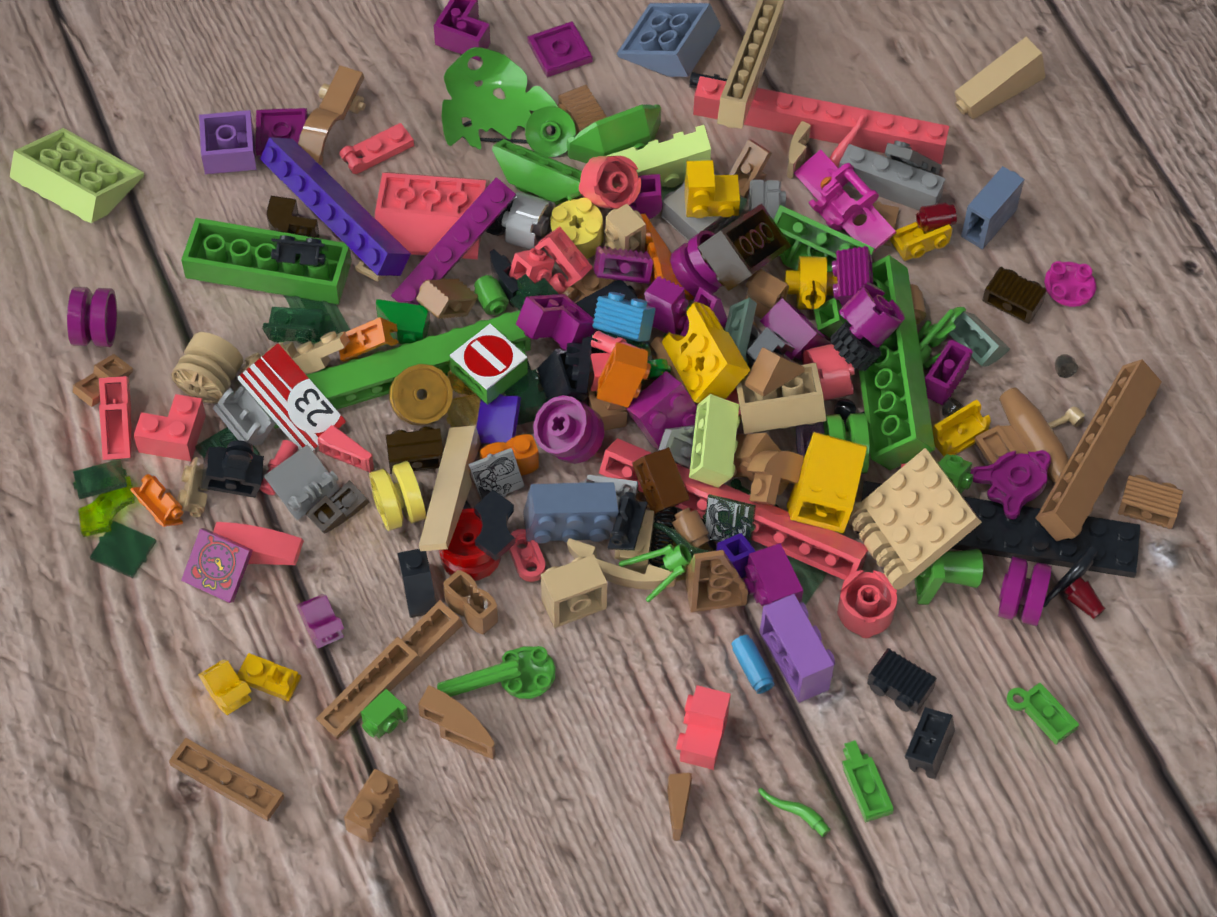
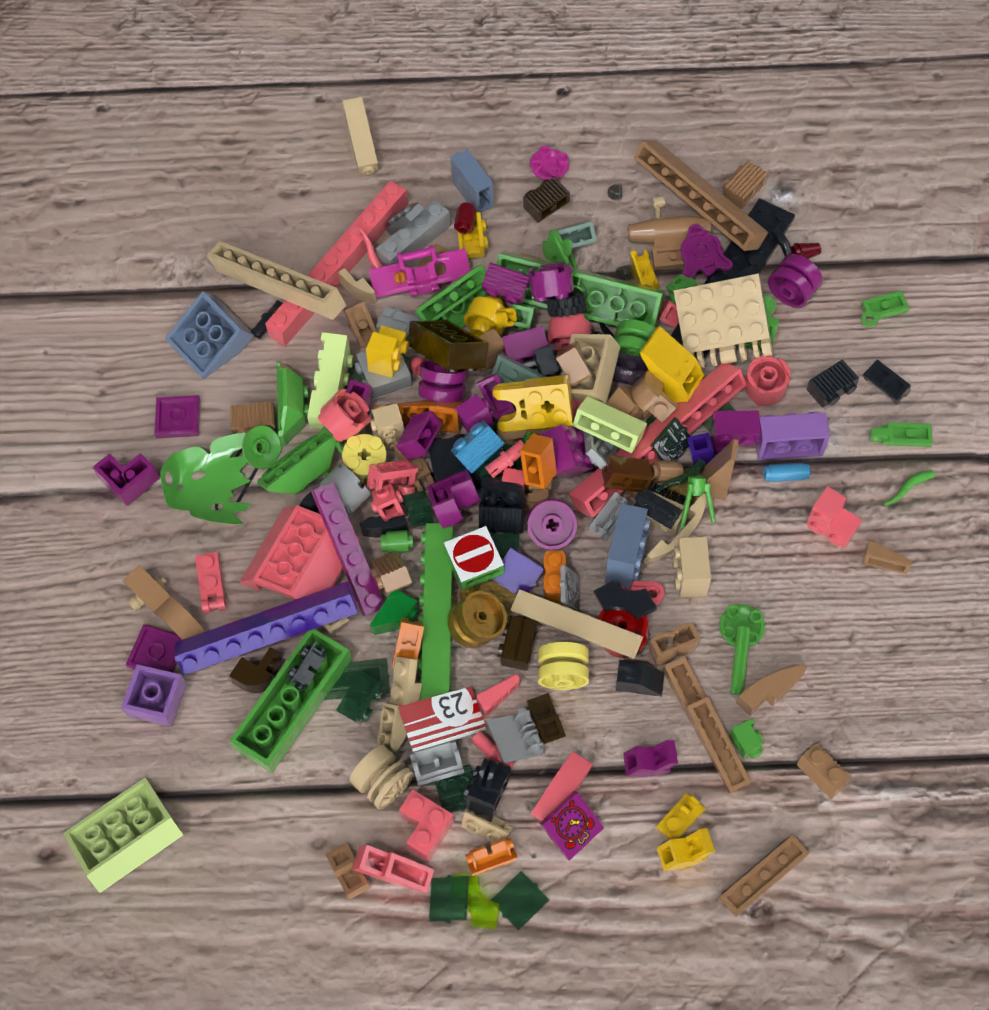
camera: 65 degrees left, 5 degrees up
magenta wheel [67,287,117,347] -> none
magenta brick [925,340,973,406] -> none

